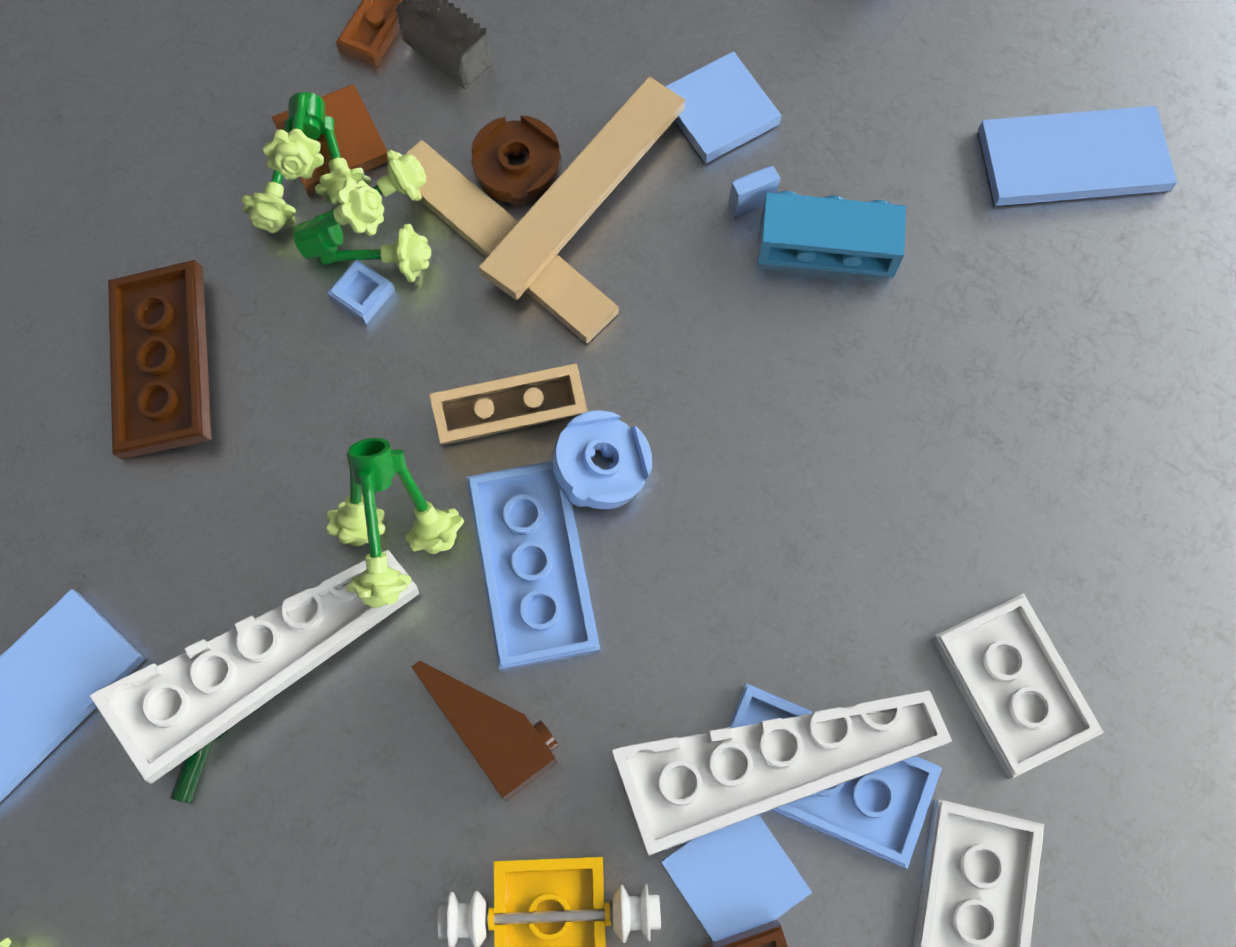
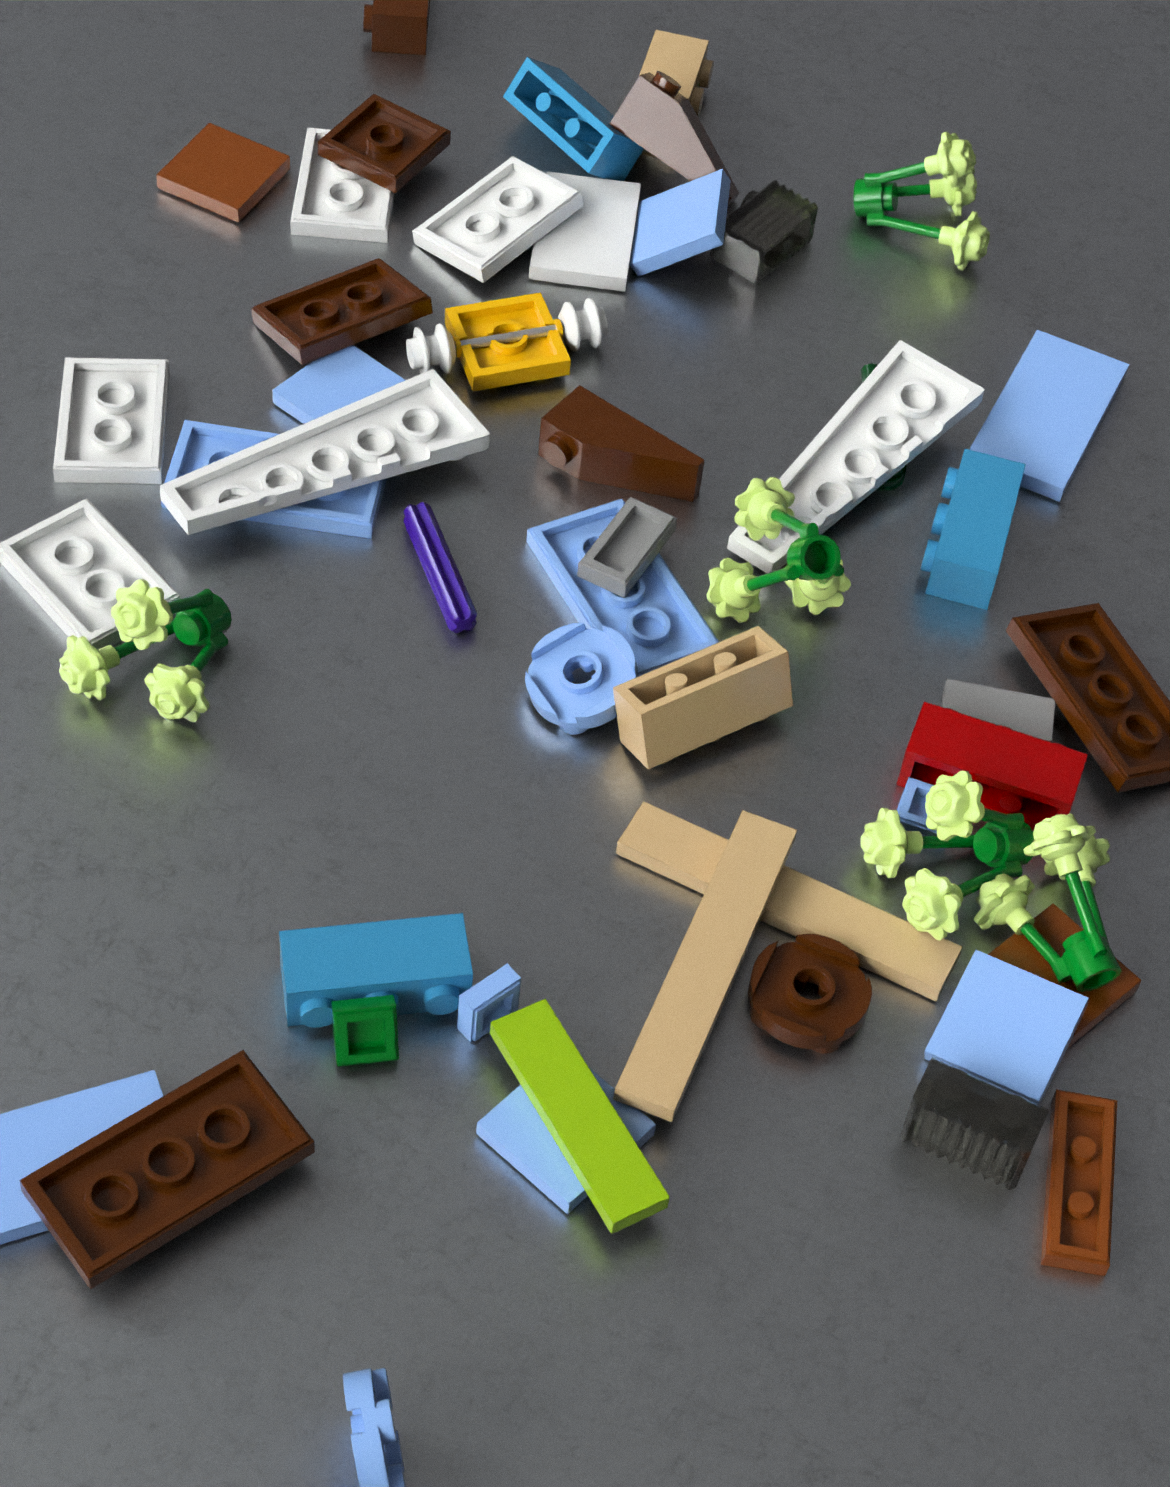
camera: 160 degrees right, 20 degrees down
none -> reddish brown tile [19,1050,315,1290]
none -> yellowish green plant [59,579,232,722]
none -> green tile [331,995,399,1067]
none -> dark purple axle [403,502,477,634]
none -> lime tile [490,998,670,1234]
none -> light grey tile [577,496,677,598]
none -> red brick [896,702,1088,830]
none -> dark azure brick [920,449,1026,610]
none -> light blue tile [924,950,1089,1109]
none -> light grey tile [941,678,1055,742]

